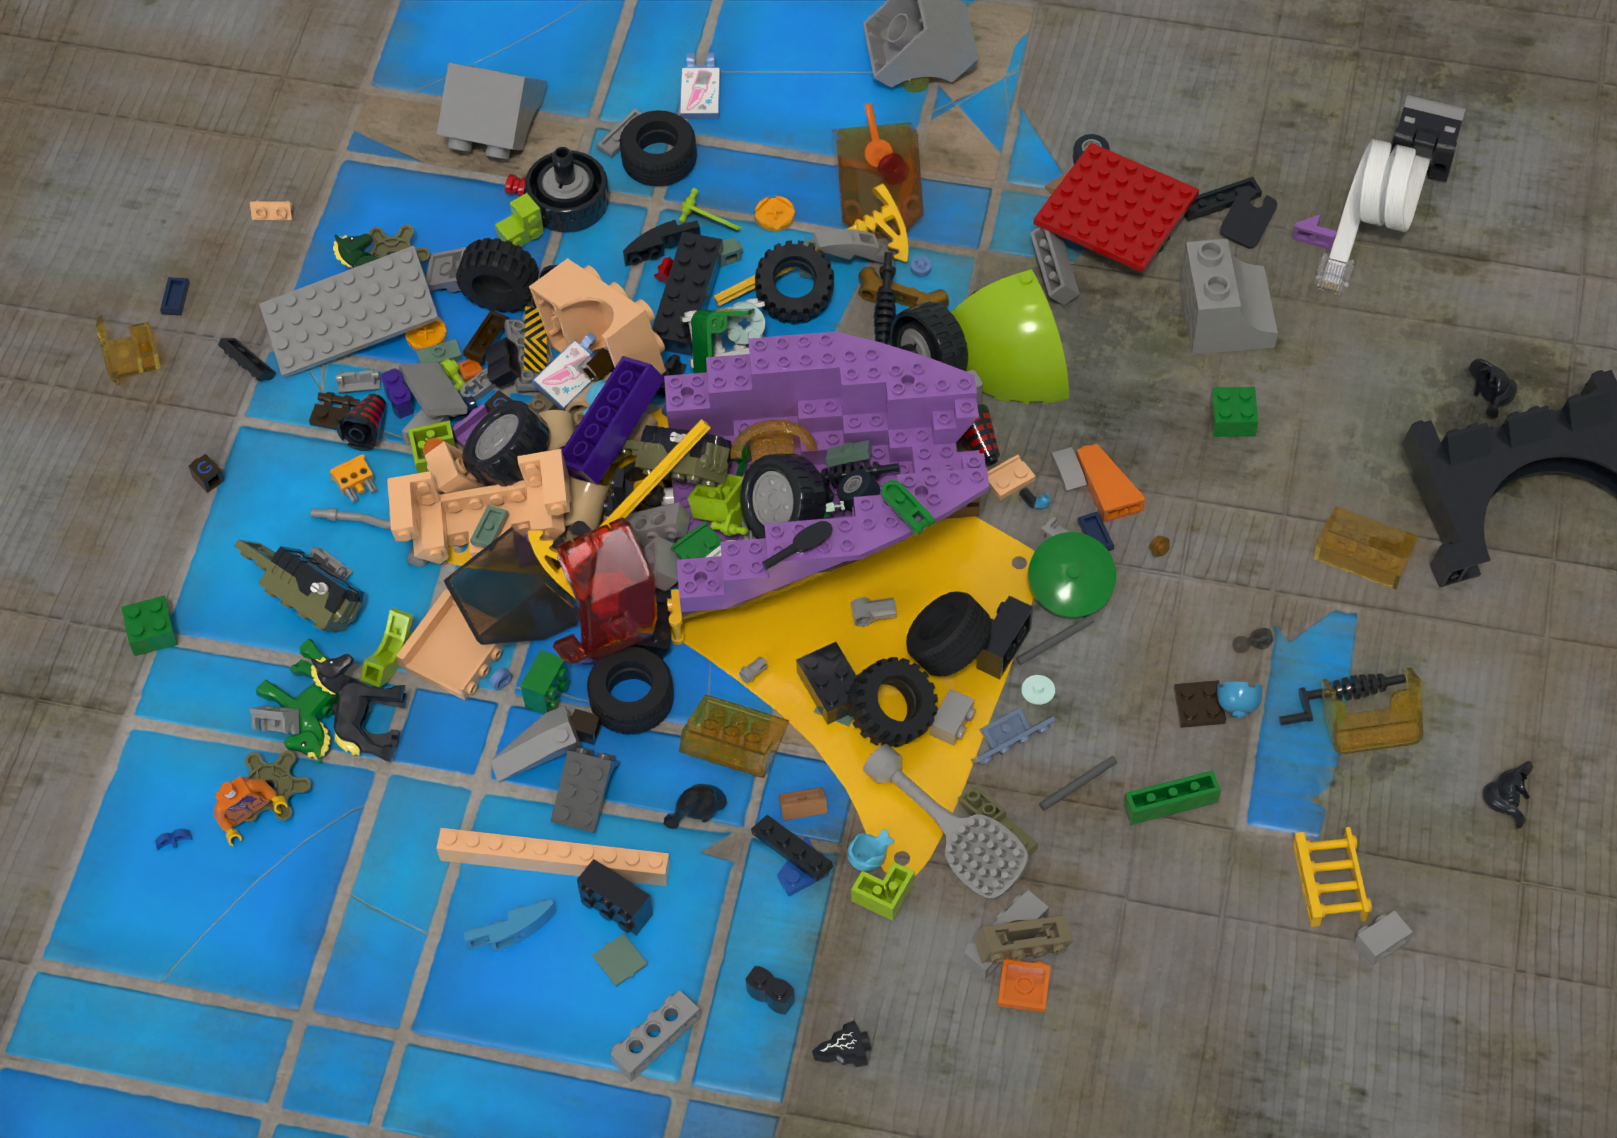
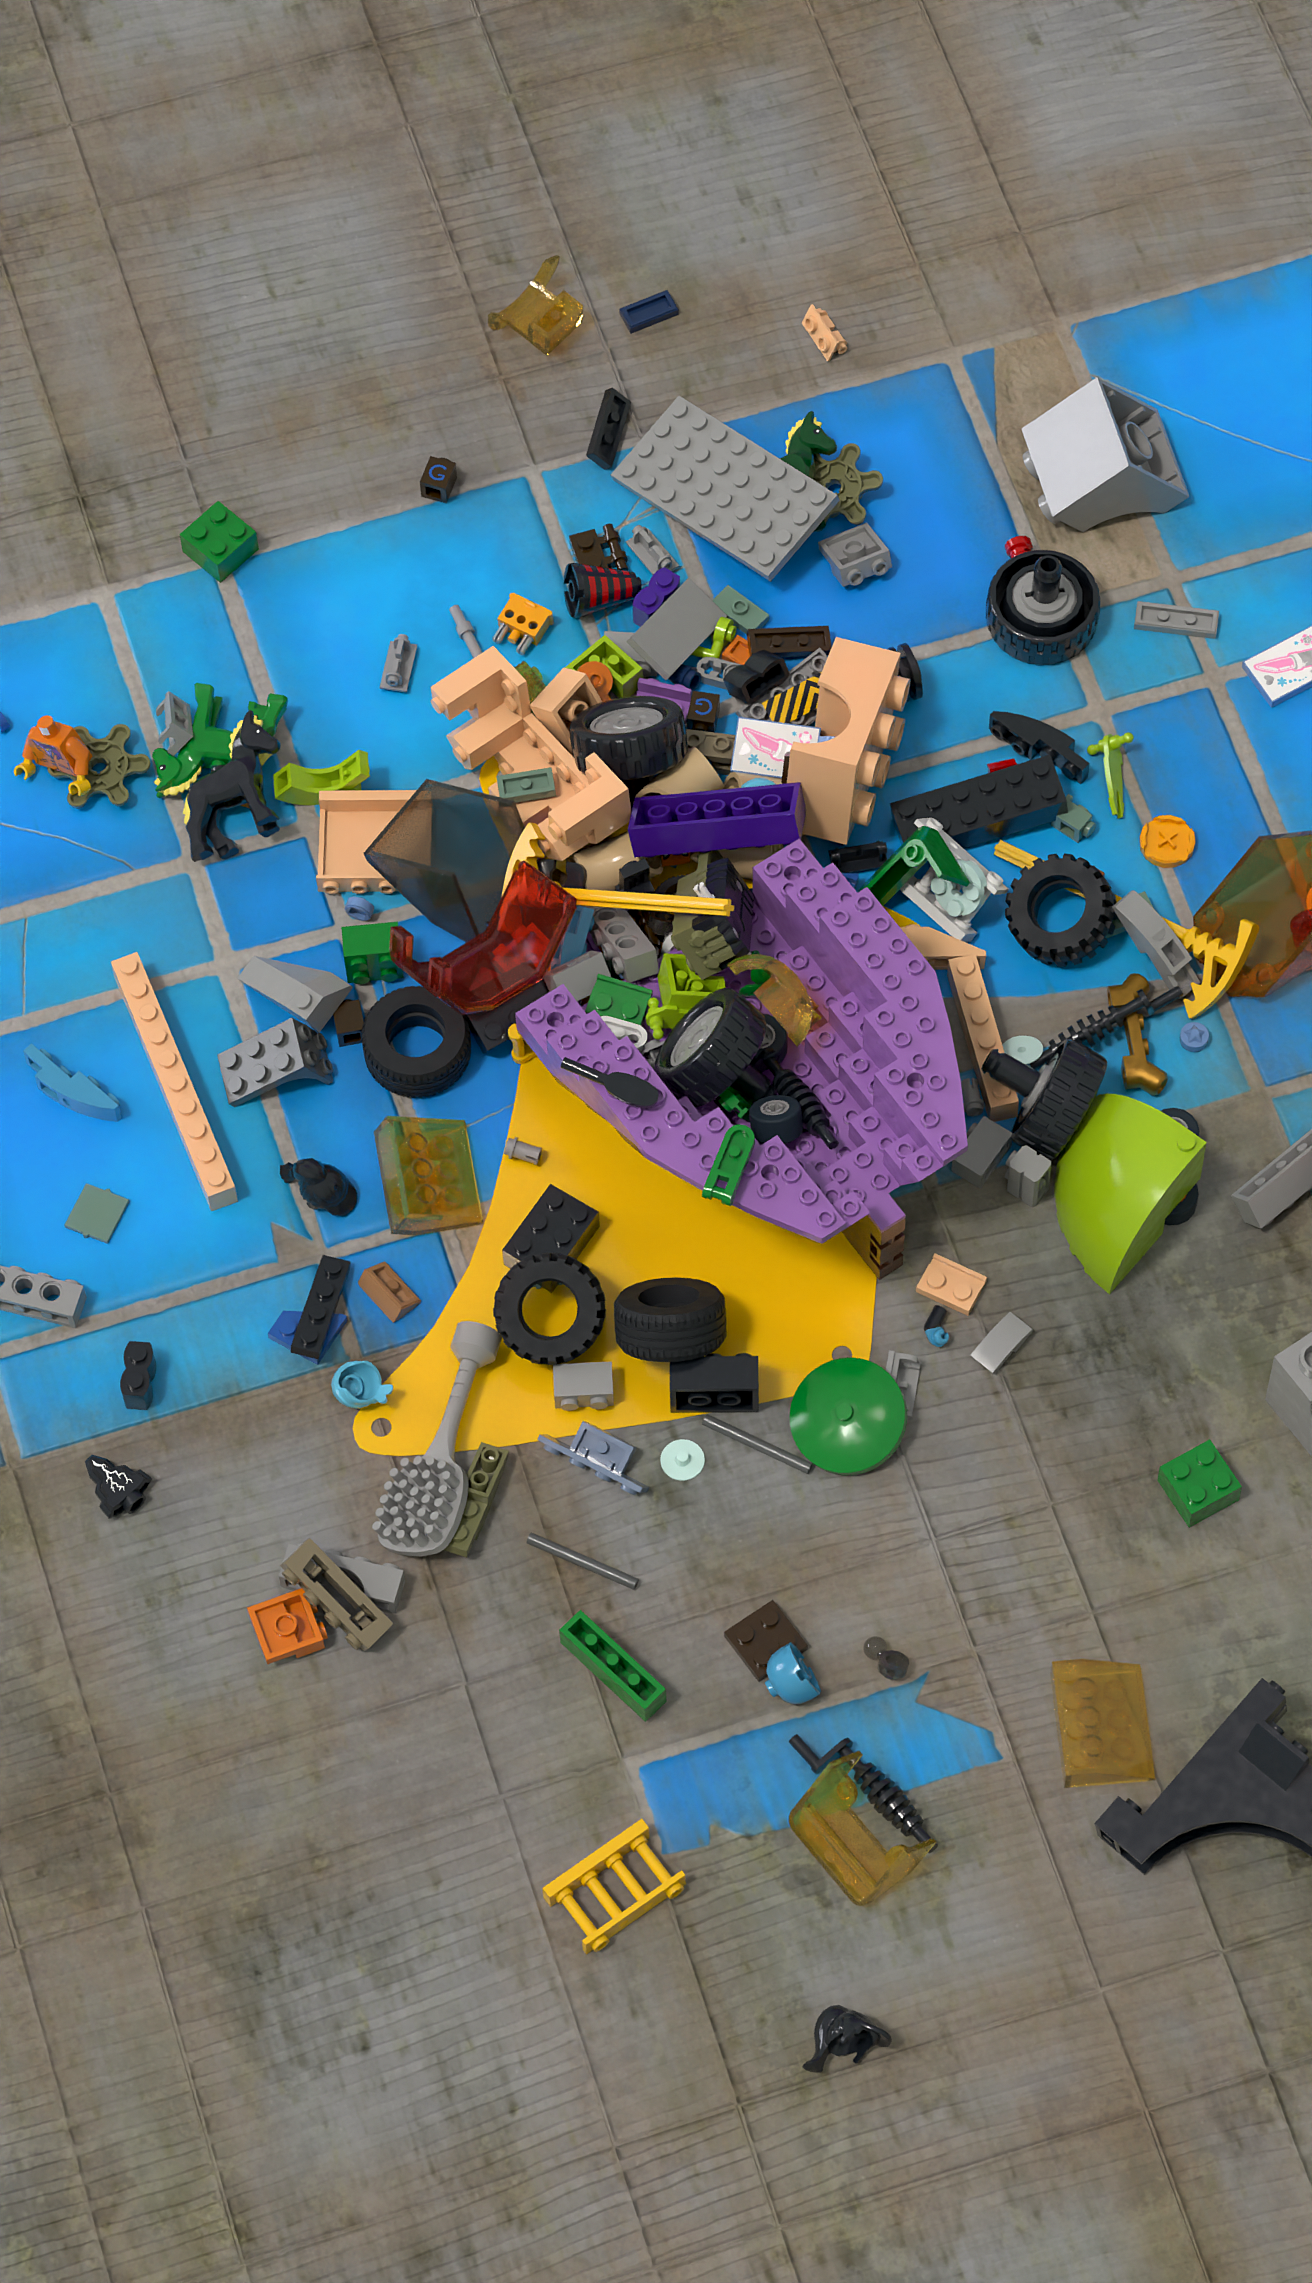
camera: 60 degrees right, 5 degrees up
piece [234,539,364,632] -> none
light orange tile [405,318,447,350] -> none
black tyre [456,238,539,313] -> none
lime brick [495,193,544,247] -> none
black brick [577,859,653,936] -> none
black tyre [620,110,697,187] -> none
sand green plate [826,440,872,467] -> none
light grey piece [851,597,896,627] -> none
lime brick [851,862,915,921] -> none
black cone [960,404,1000,466] -> none
orange slope [1076,444,1145,523] -> none
dark blue tile [1077,511,1114,551] -> none
pearl gold plate [1150,536,1170,557] -> none
light grey brick [1355,910,1413,966] -> none

